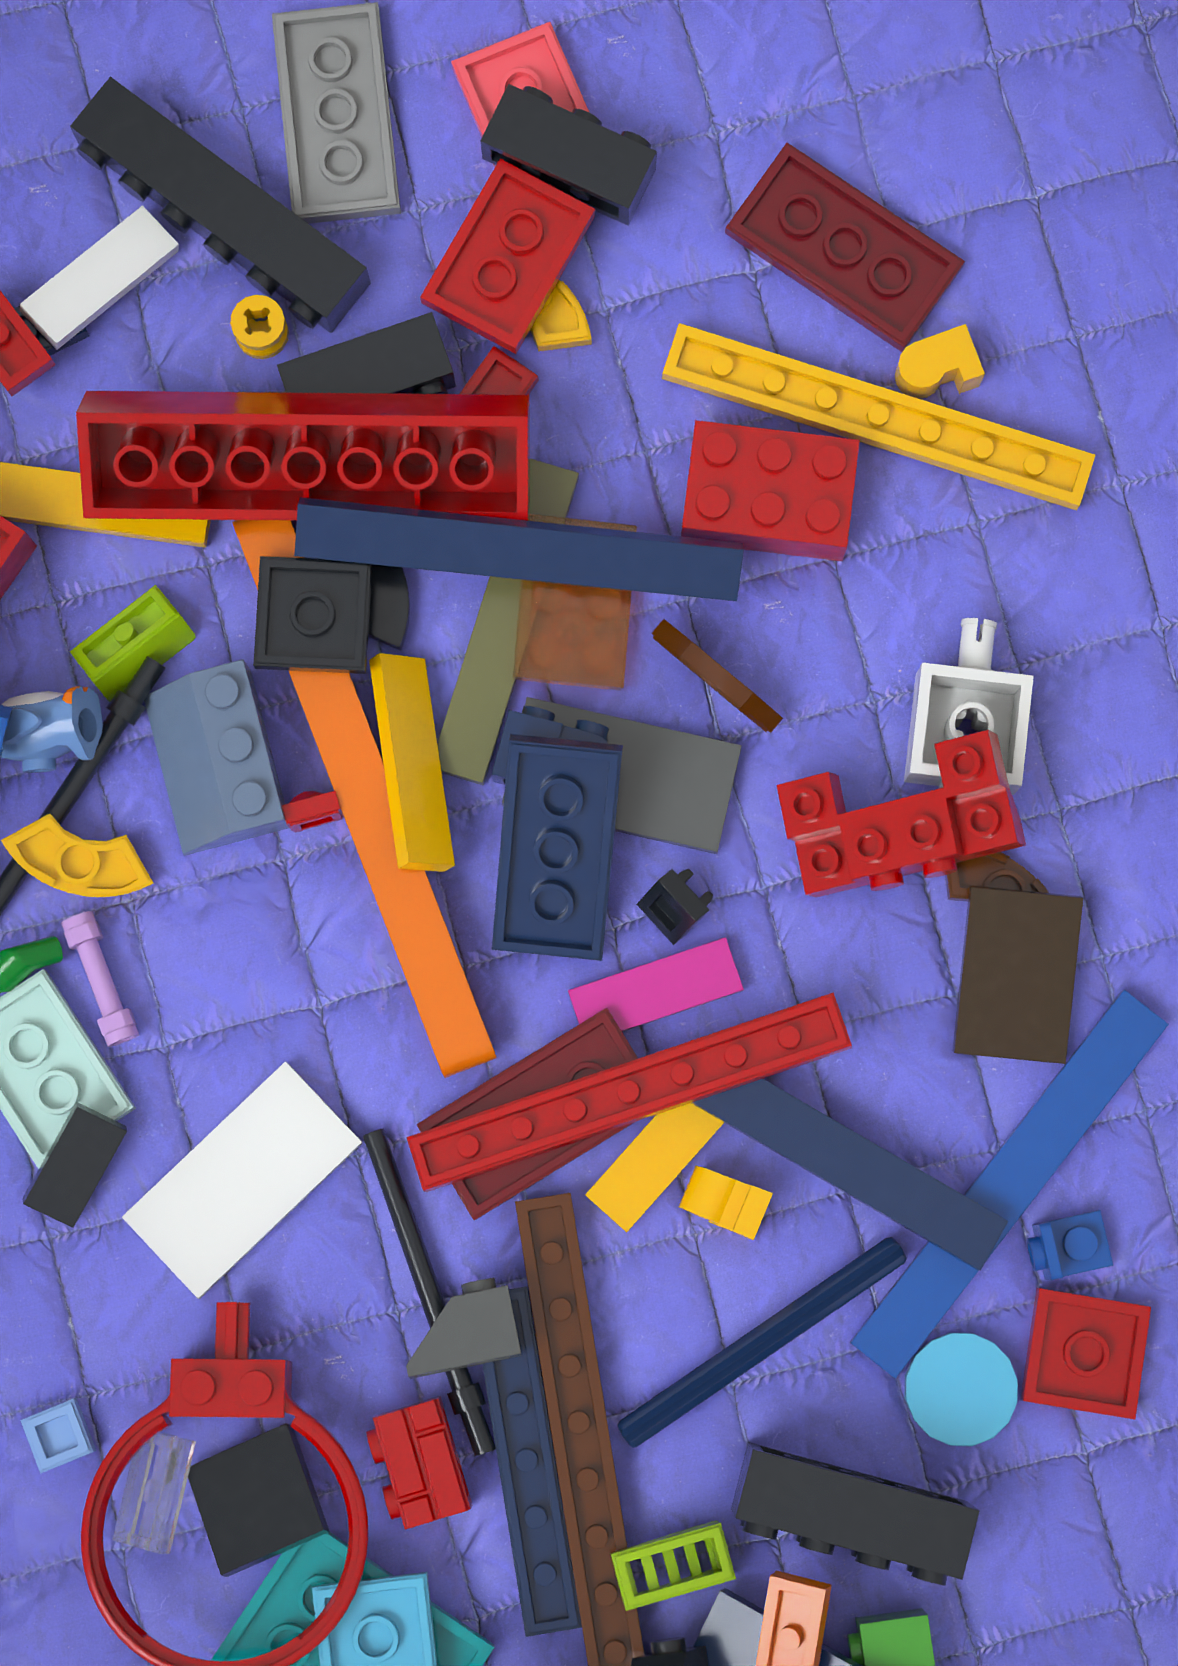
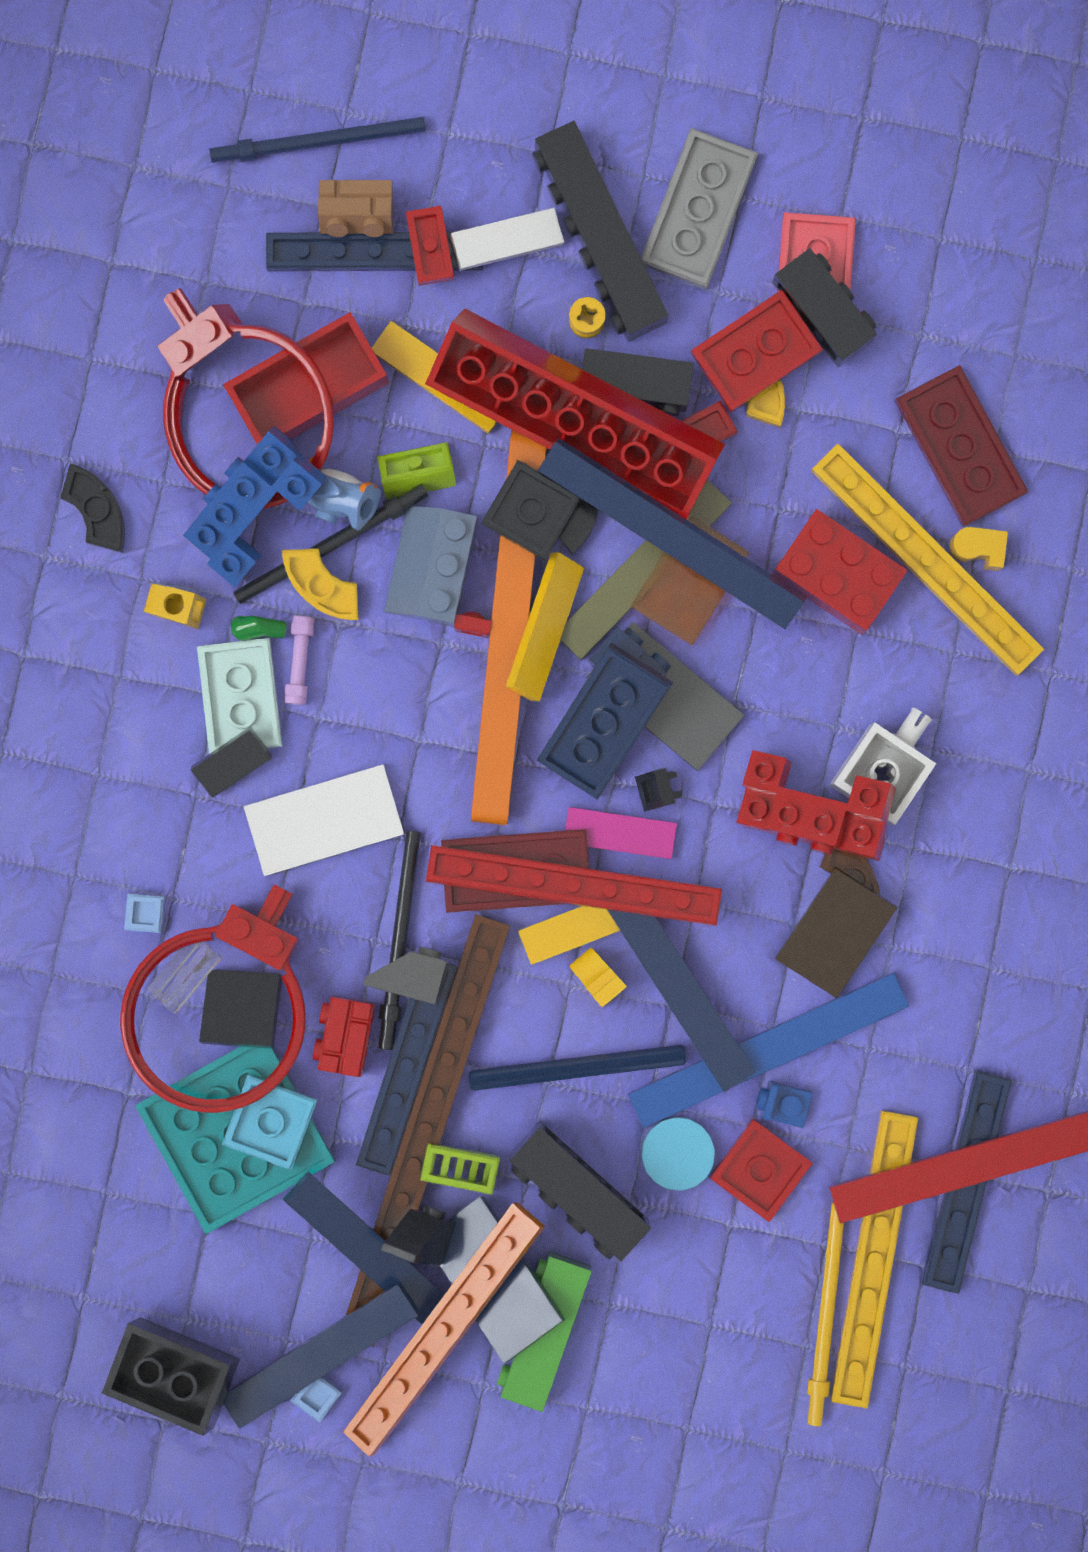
camera: 25 degrees right, 5 degrees up
reddish brown tile [651,619,783,733] -> none

